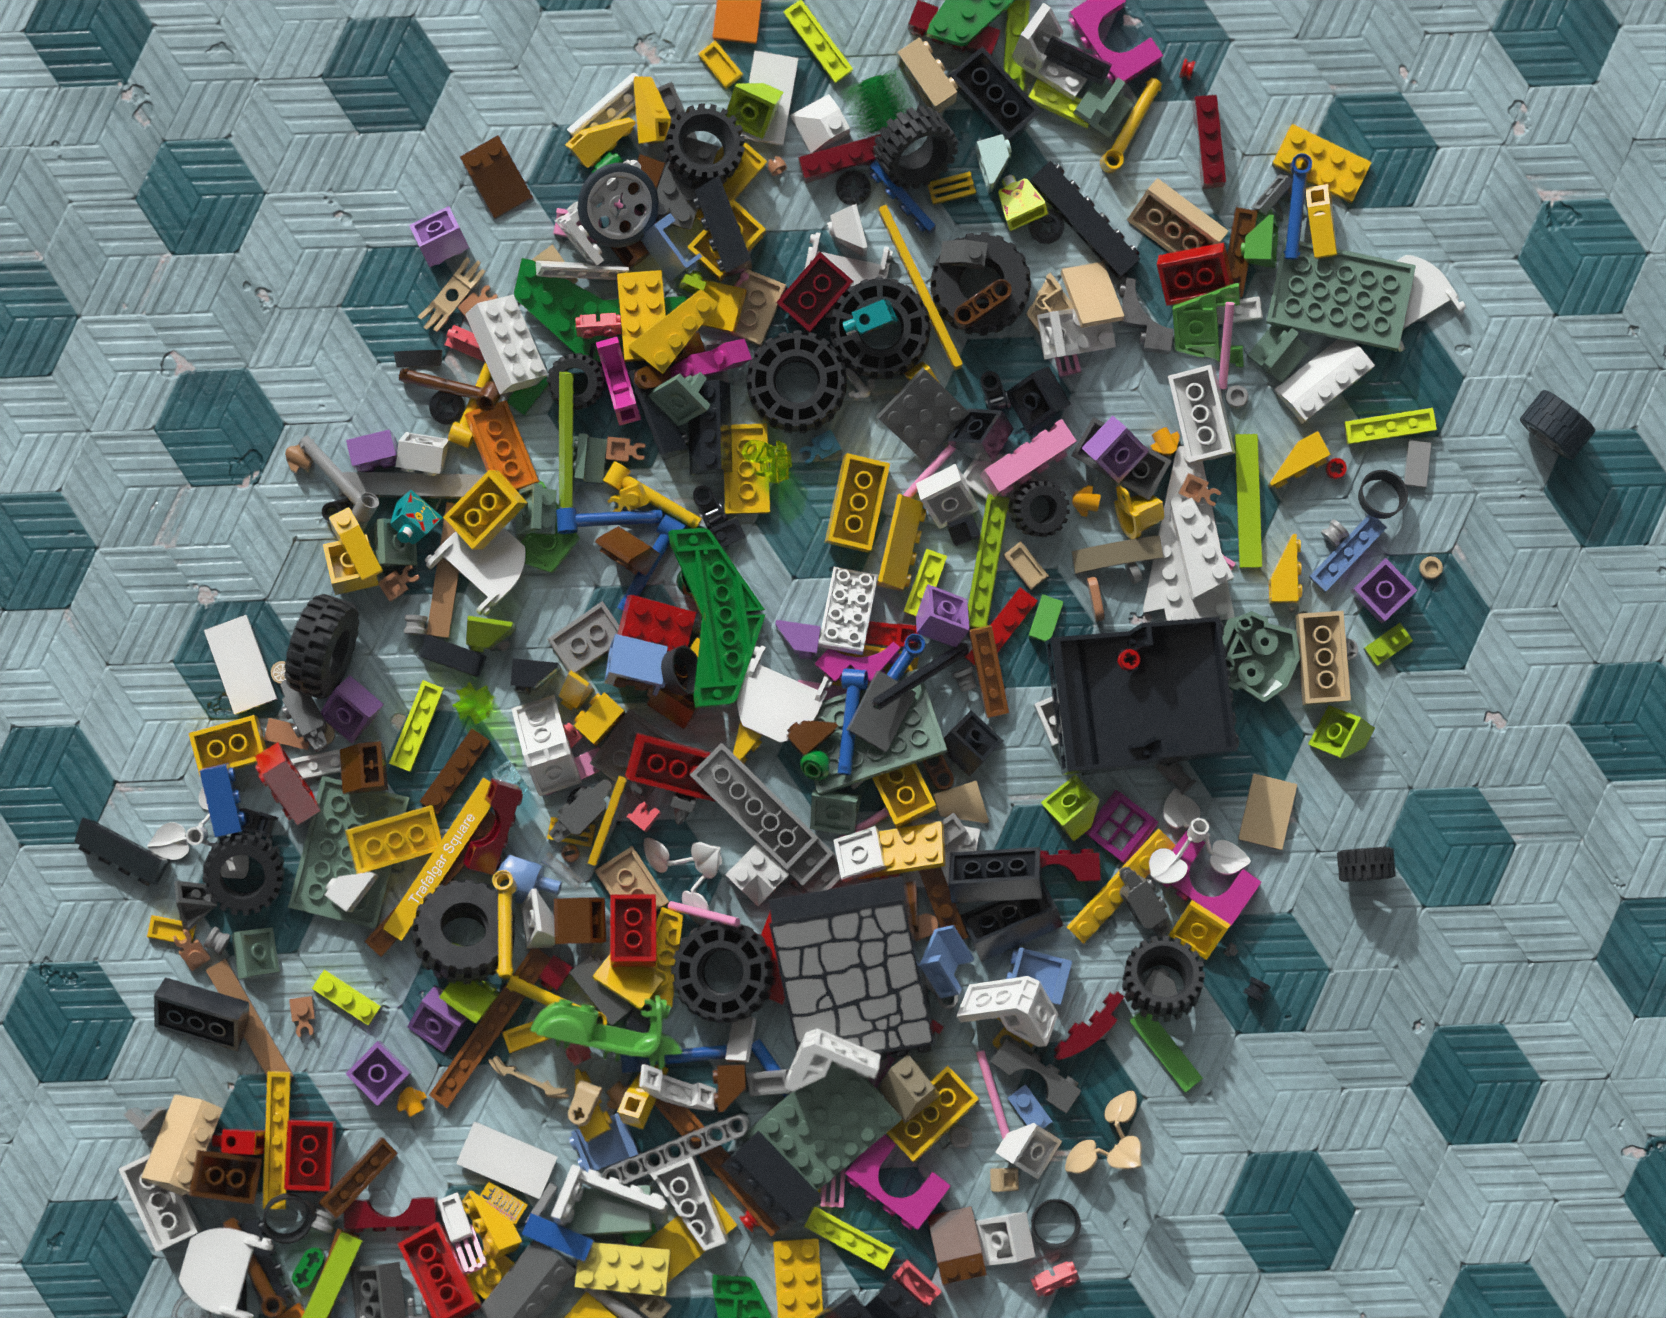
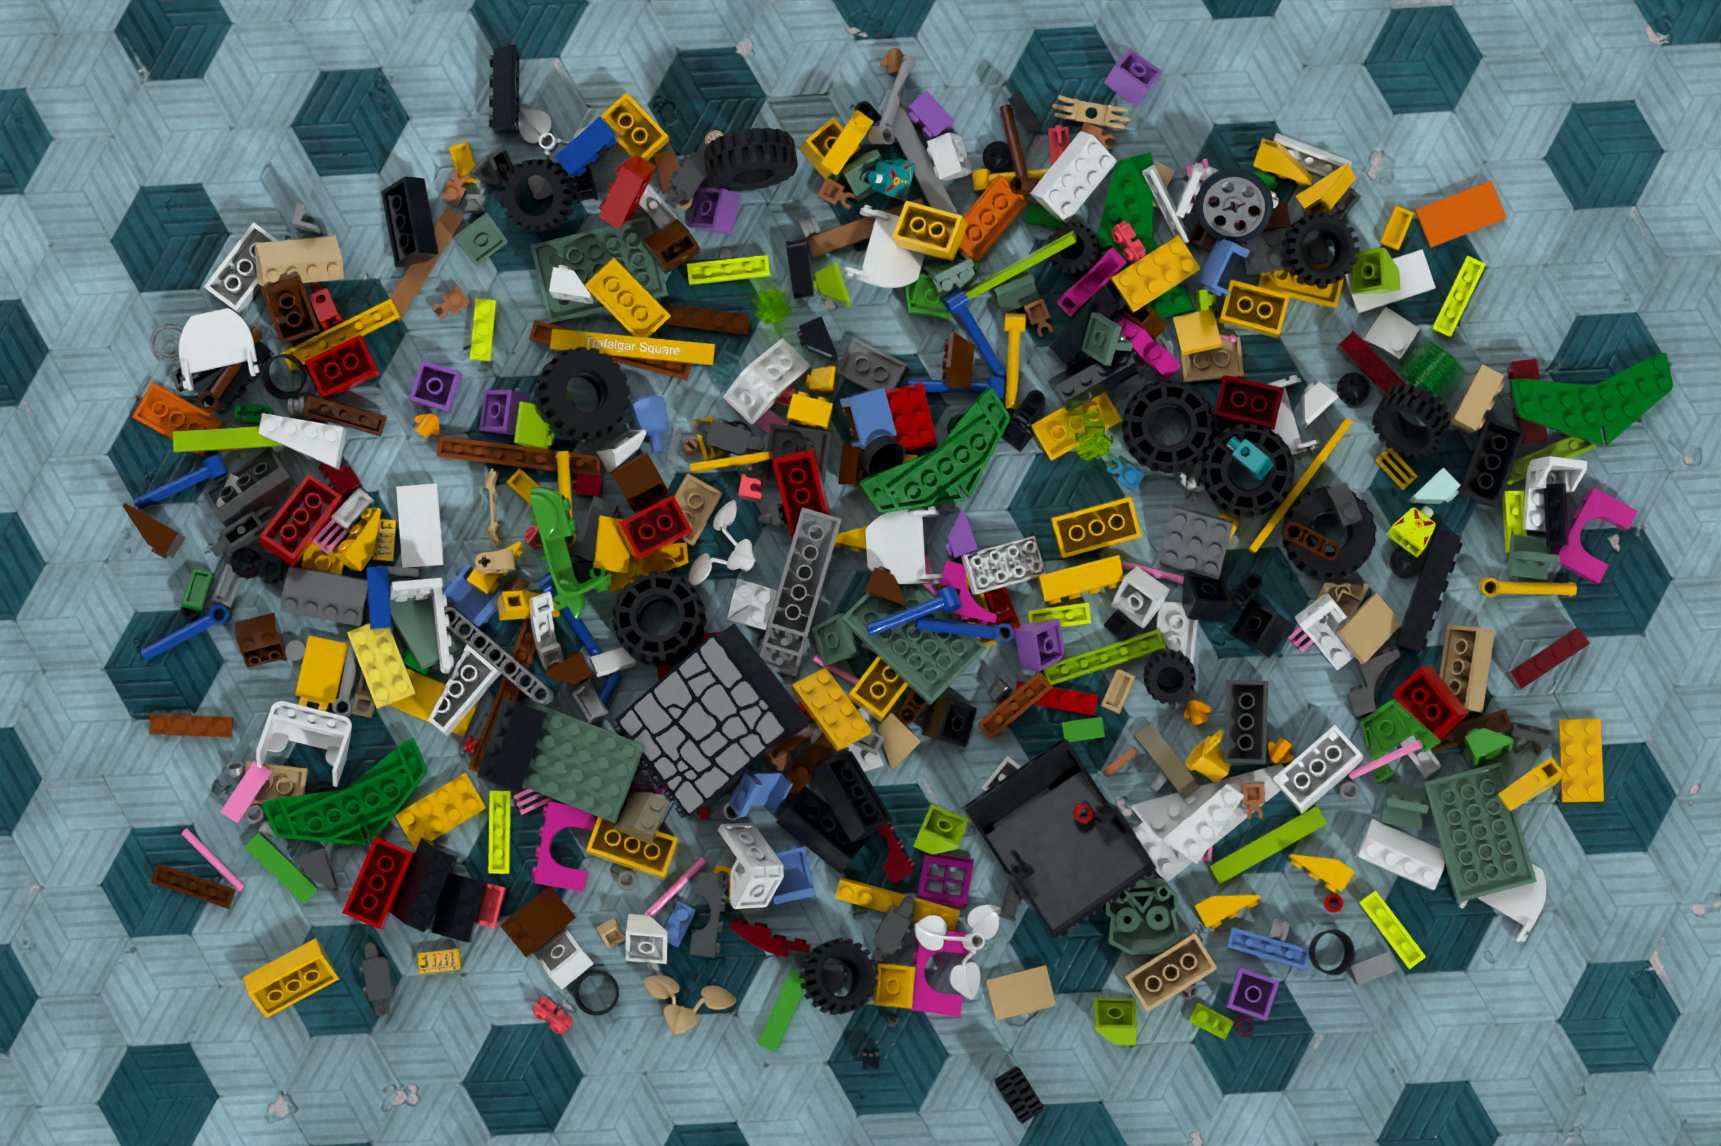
camera: 70 degrees right, 0 degrees up
white tile [204,615,277,715] -> none
reddish brown slope [460,135,533,219] -> none
dark red arch [463,778,523,875] -> none
yellow piece [492,870,517,978] -> none
yellow plate [608,482,650,512] -> none
yellow wing [627,289,718,374] -> none
reddish brown piece [634,364,672,389] -> none
bright pink bar [668,901,740,927] -> none
black slope [693,176,752,277] -> none
nougat hinge [768,156,787,176] -> none
white bracket [785,1028,880,1091] -> none
green cone [800,751,830,780] -> none
white tile [834,826,886,882] -> none
dark grey tile [846,670,916,752] -> none
blue plate [869,160,936,234] -> none
black axle [871,643,969,710] -> none
bright pink wedge [980,419,1076,497] -> none
medium lavender slope [1082,415,1149,484] -> none
red bush [1179,58,1195,81] -> none
blue piece [1283,153,1312,260] -> none
tan tile [1419,557,1443,580] -> none
black wheel [1520,390,1596,460] -> none
none -> white wedge [259,413,347,470]
none -> clear pink piece [1234,1016,1255,1037]

